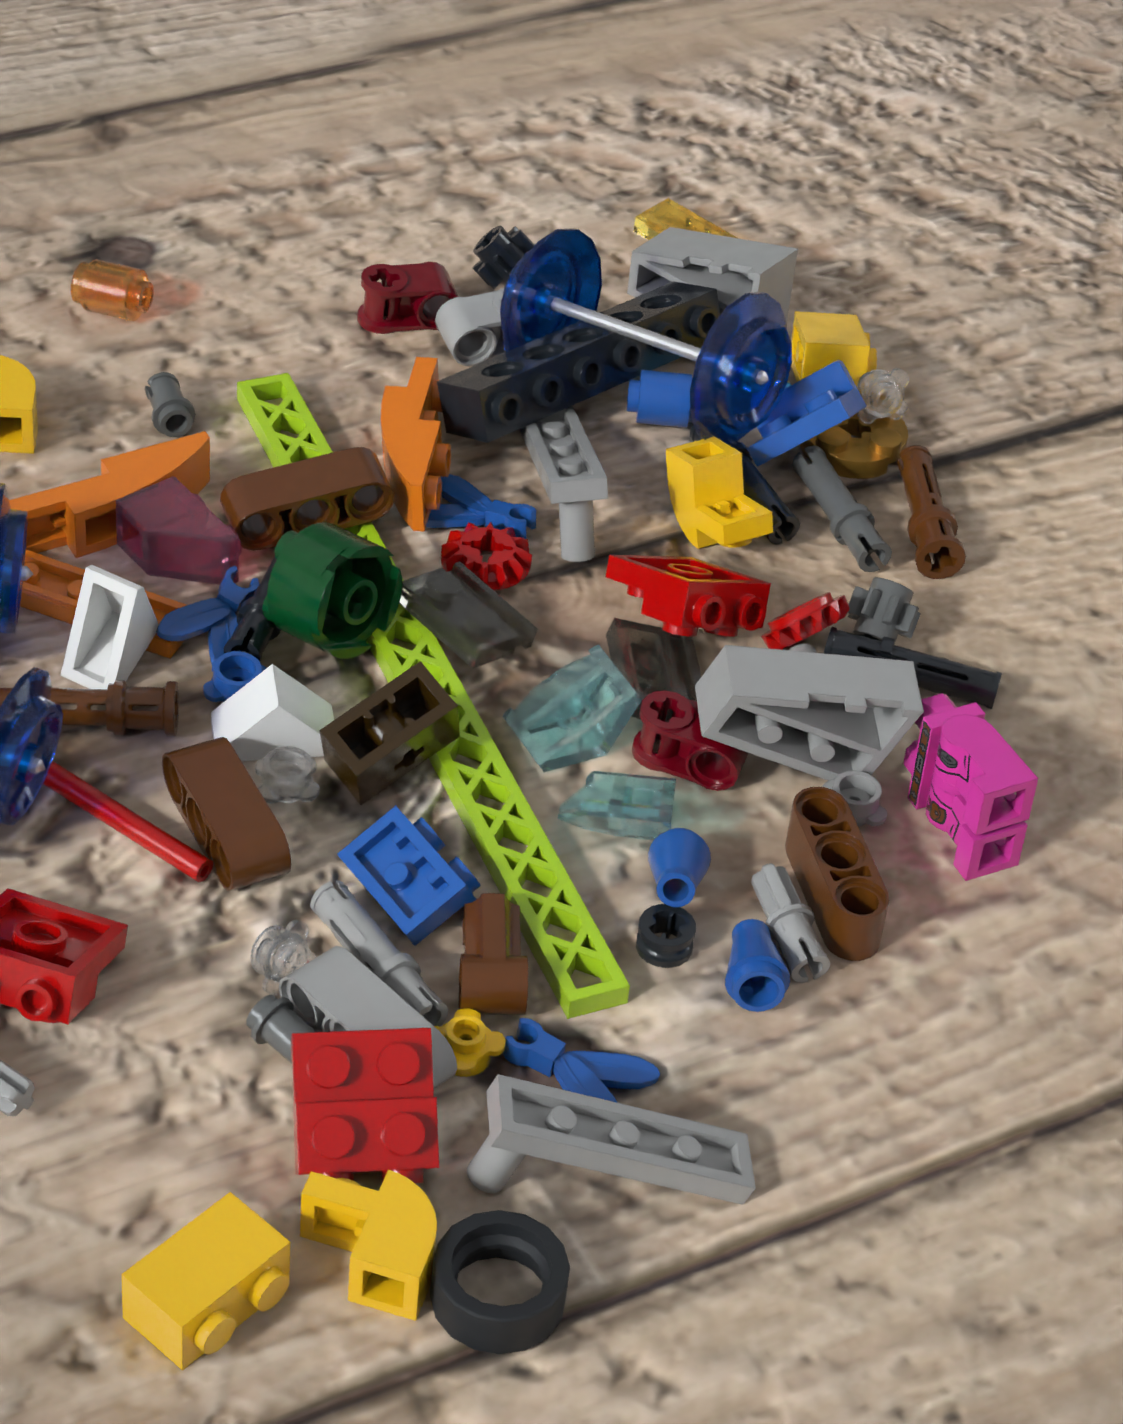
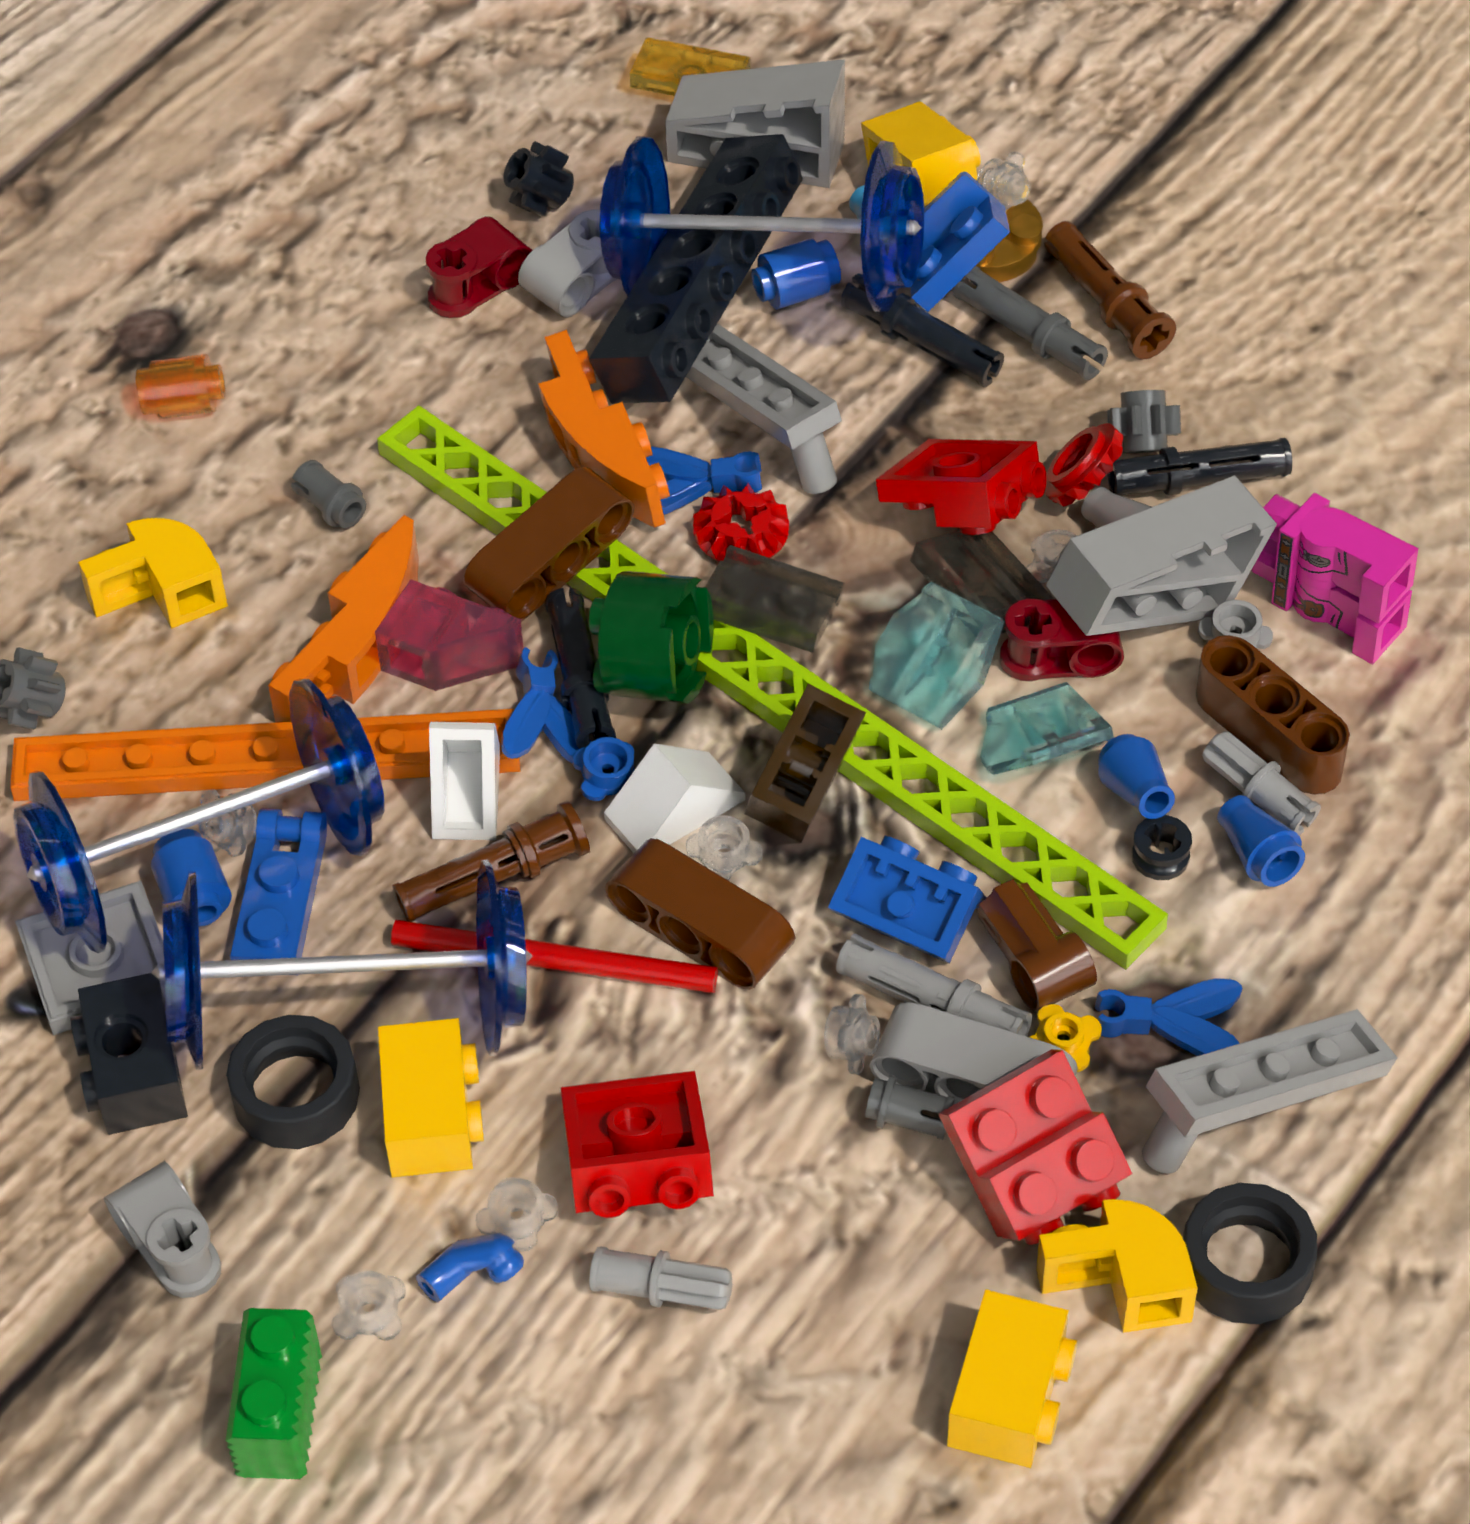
camera: 20 degrees left, 10 degrees up
yellow brick [665,436,773,549] -> none

